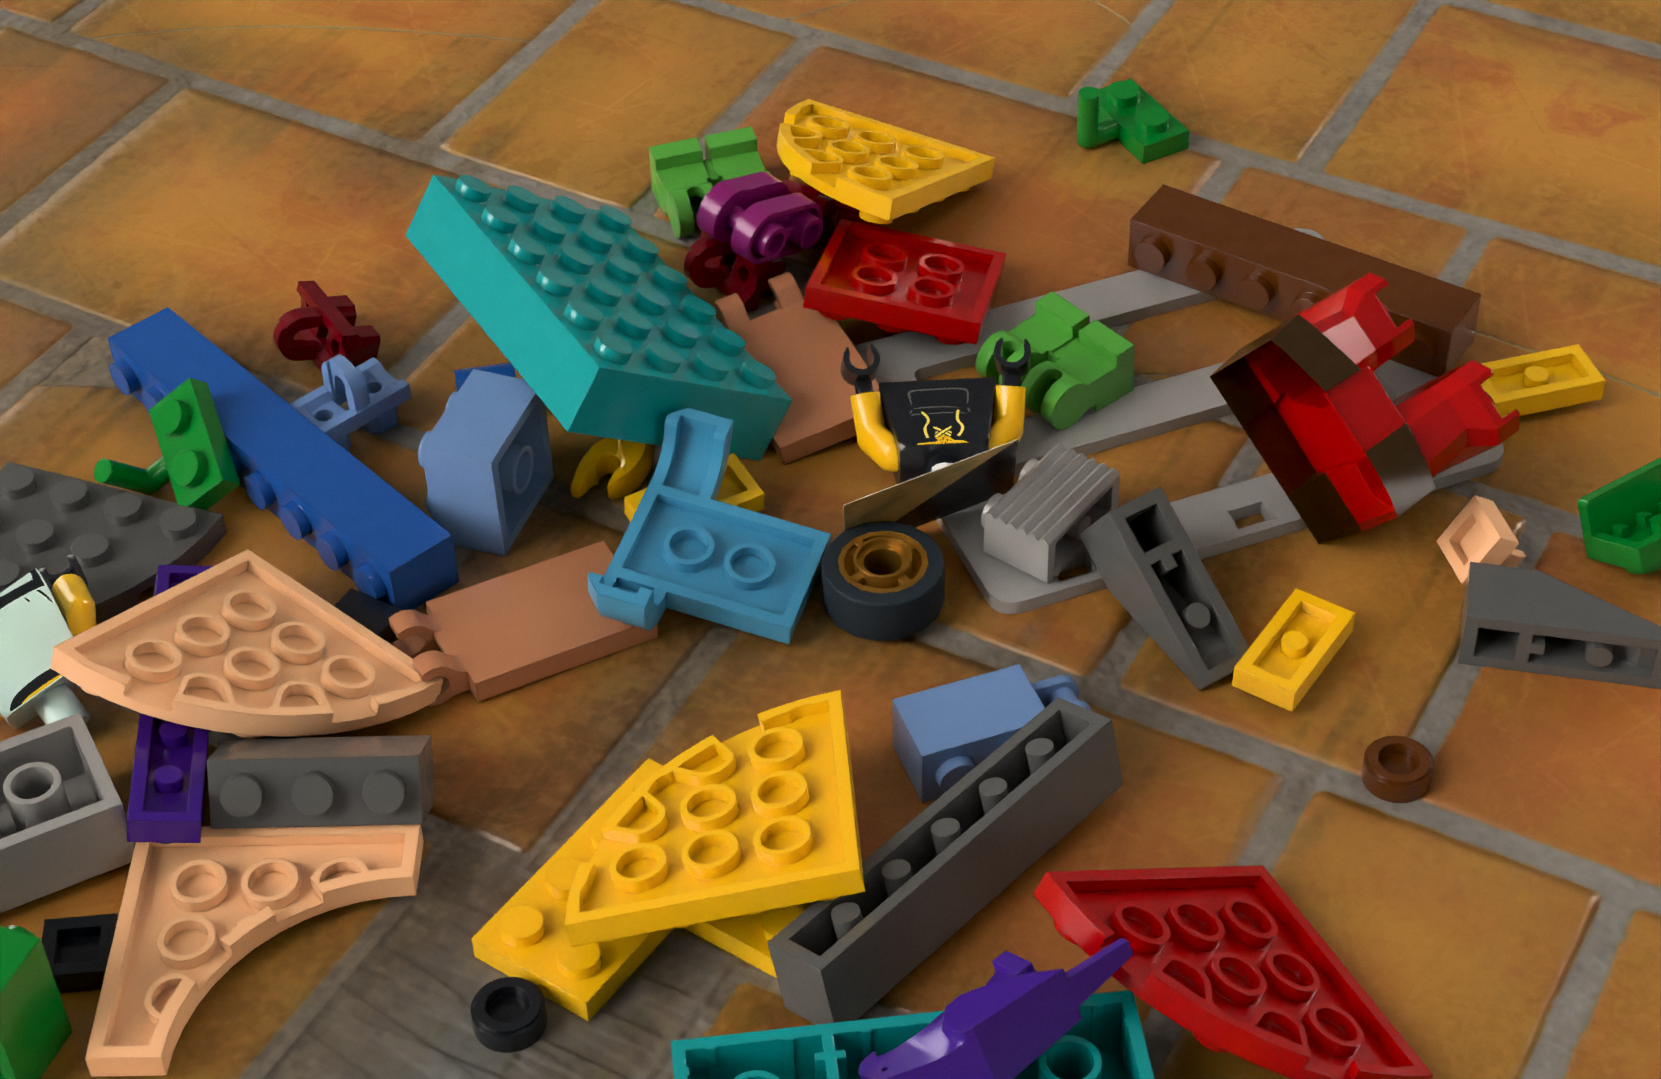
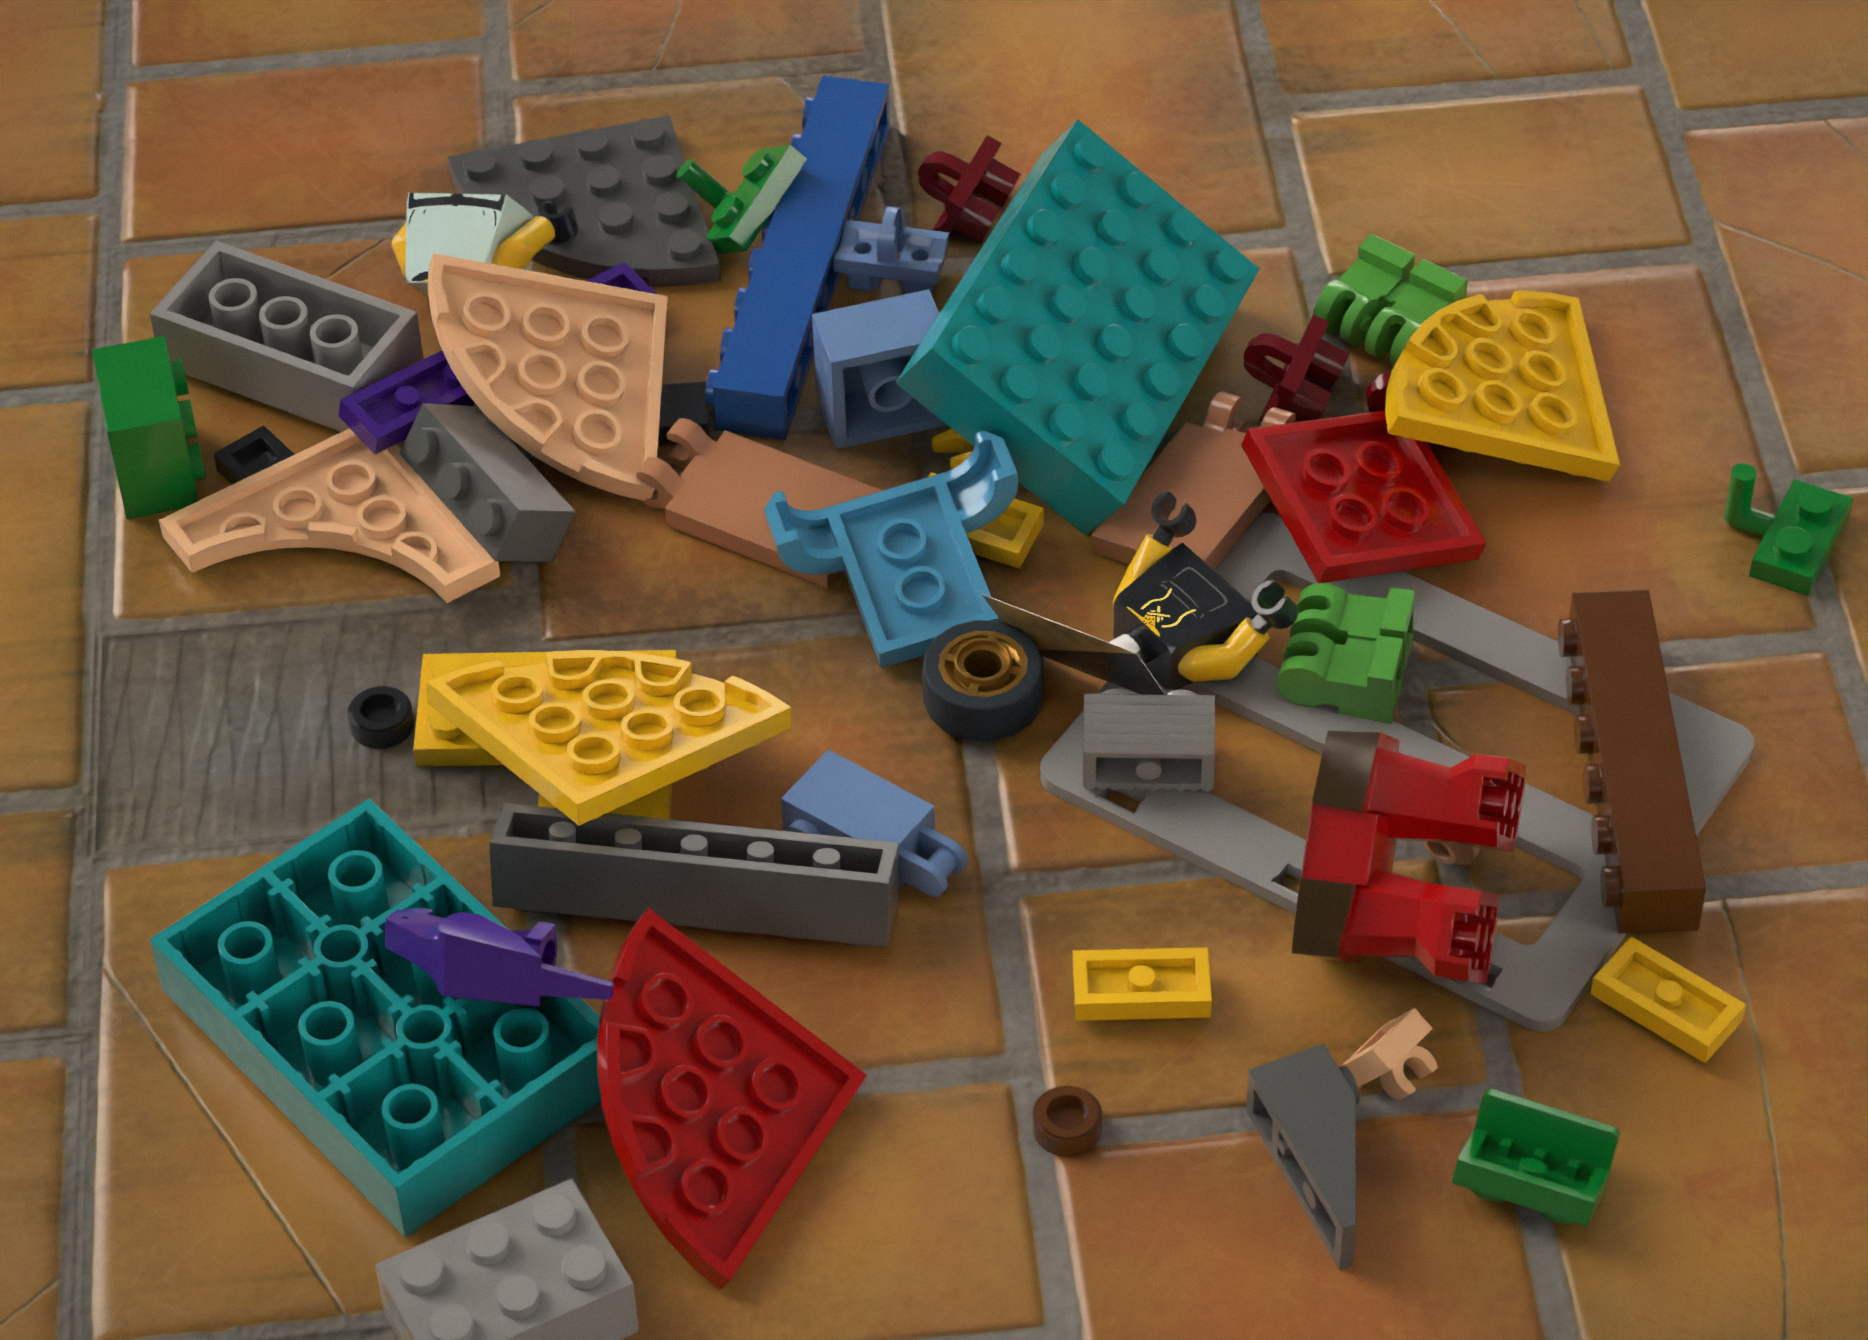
camera: 55 degrees right, 5 degrees up
magenta brick [697,172,823,264] -> none
dark grey slope [1079,487,1249,690] -> none

